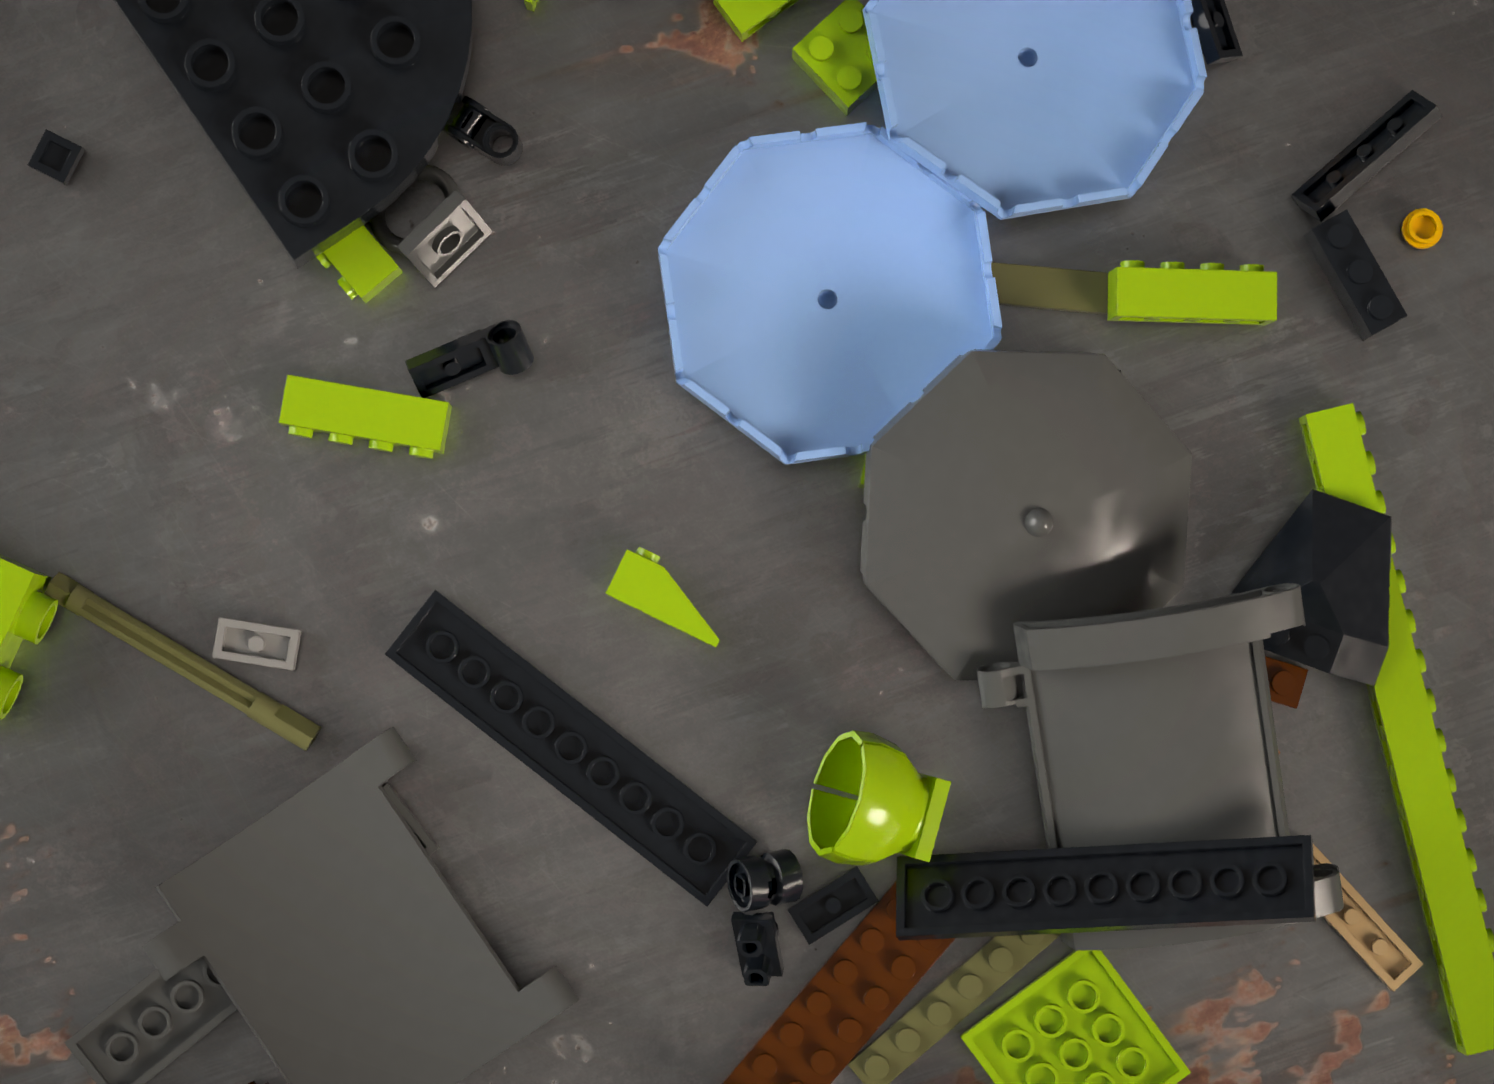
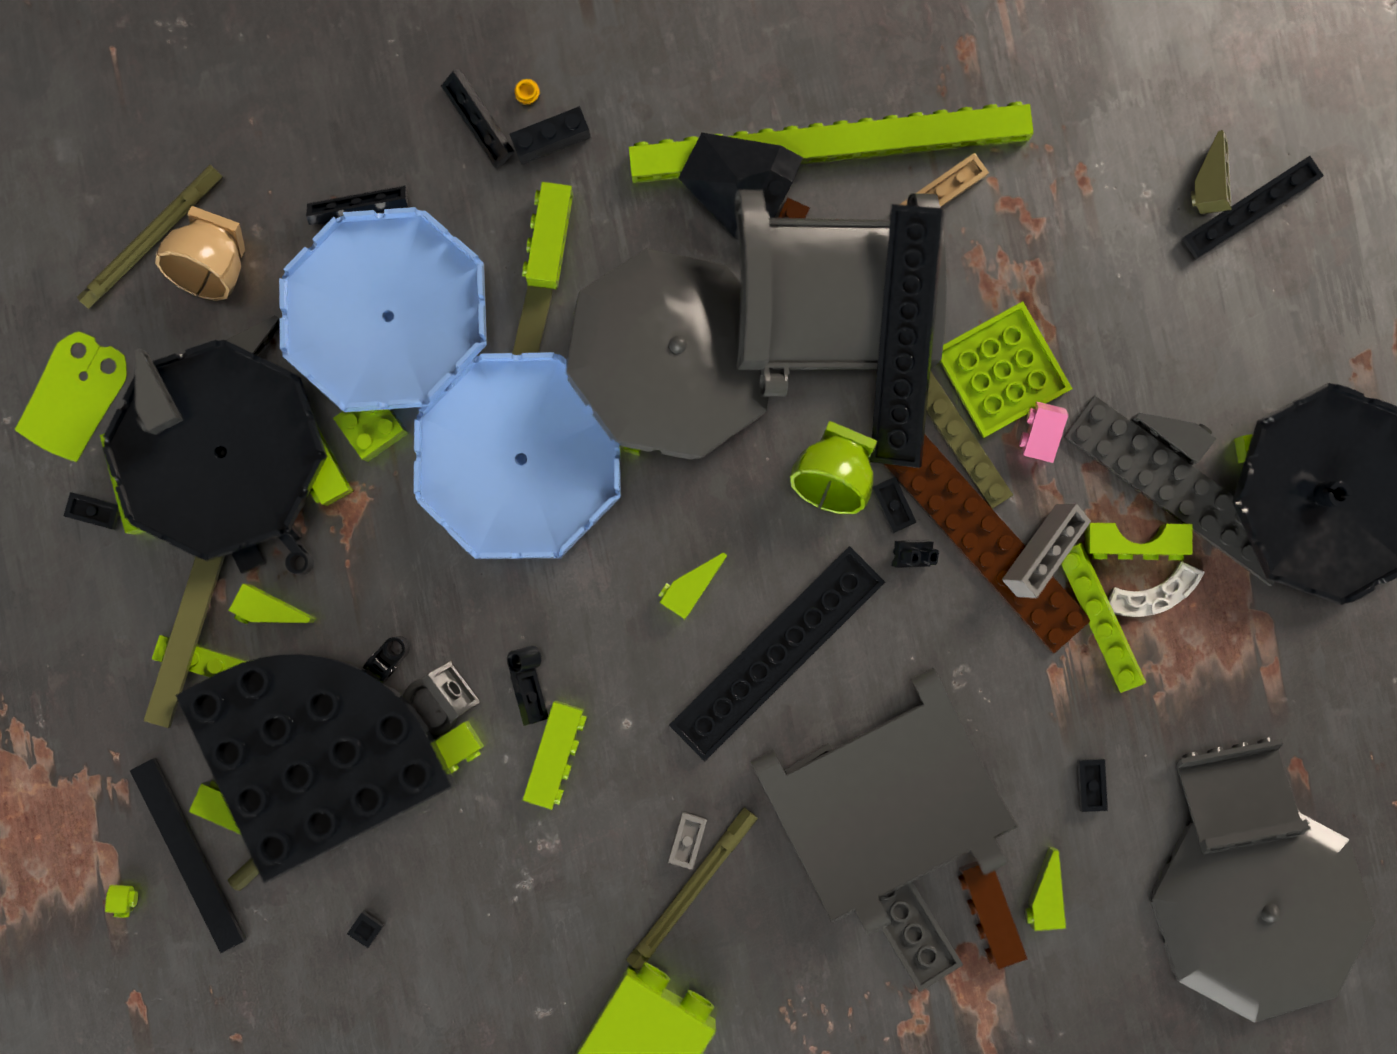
camera: 75 degrees left, 0 degrees up
black wheel [727,849,803,912] -> none

